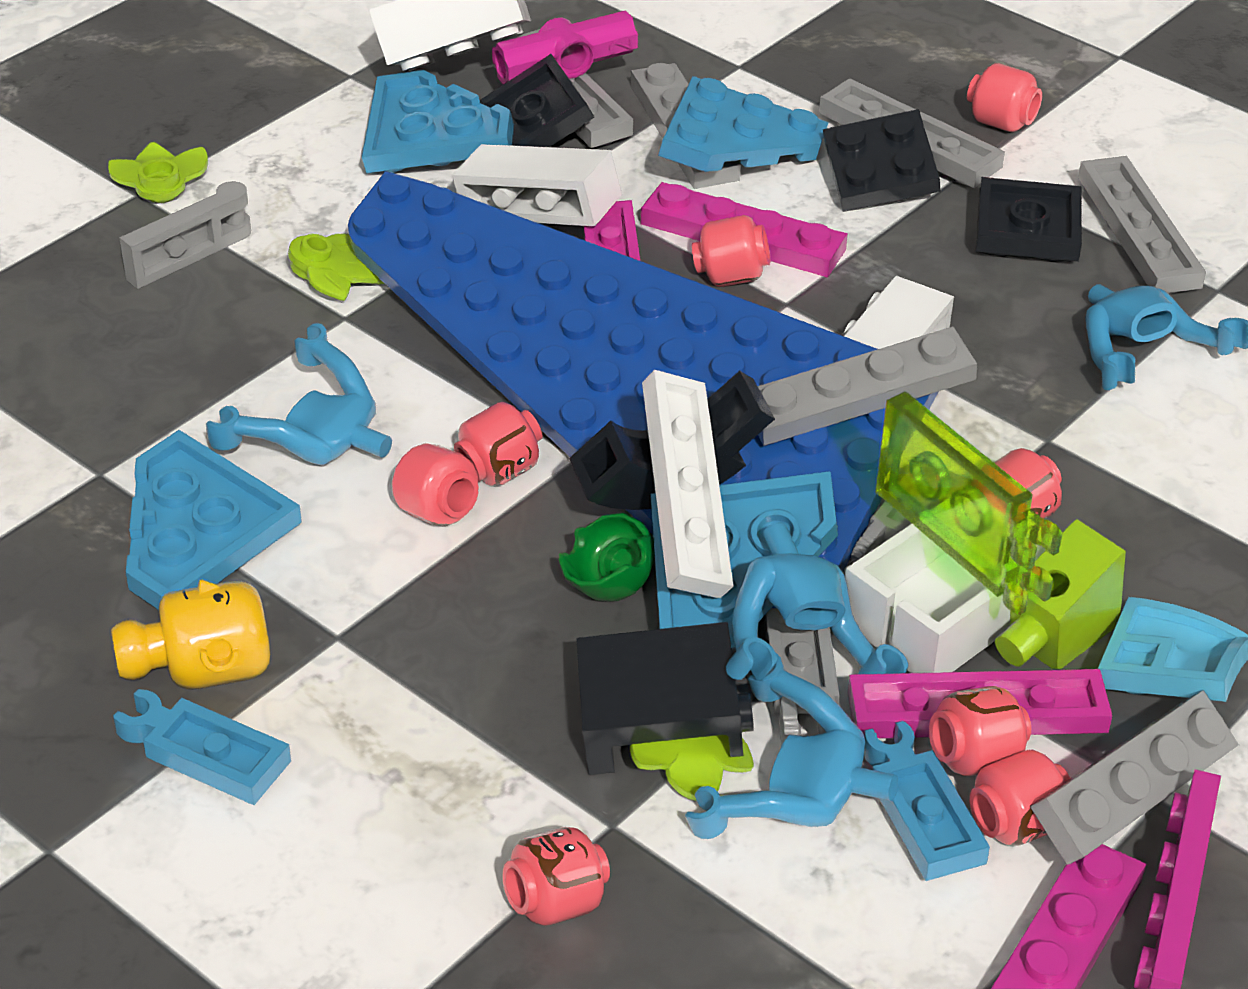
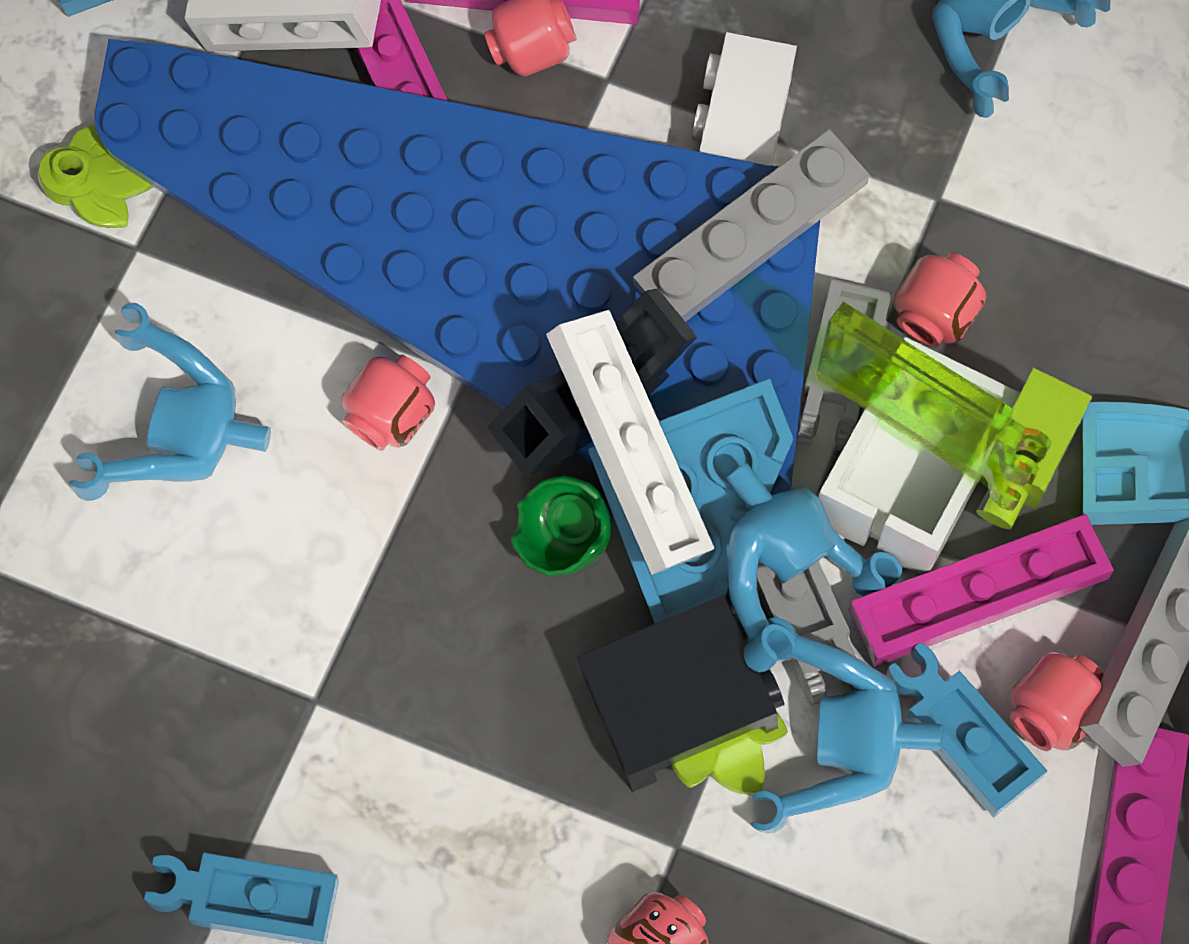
camera: 20 degrees left, 25 degrees up
yellow piece [111,579,270,689] -> none
dark azure plate [126,430,302,610] -> none
coral head [392,443,479,526] -> none
coral head [929,686,1031,776] -> none

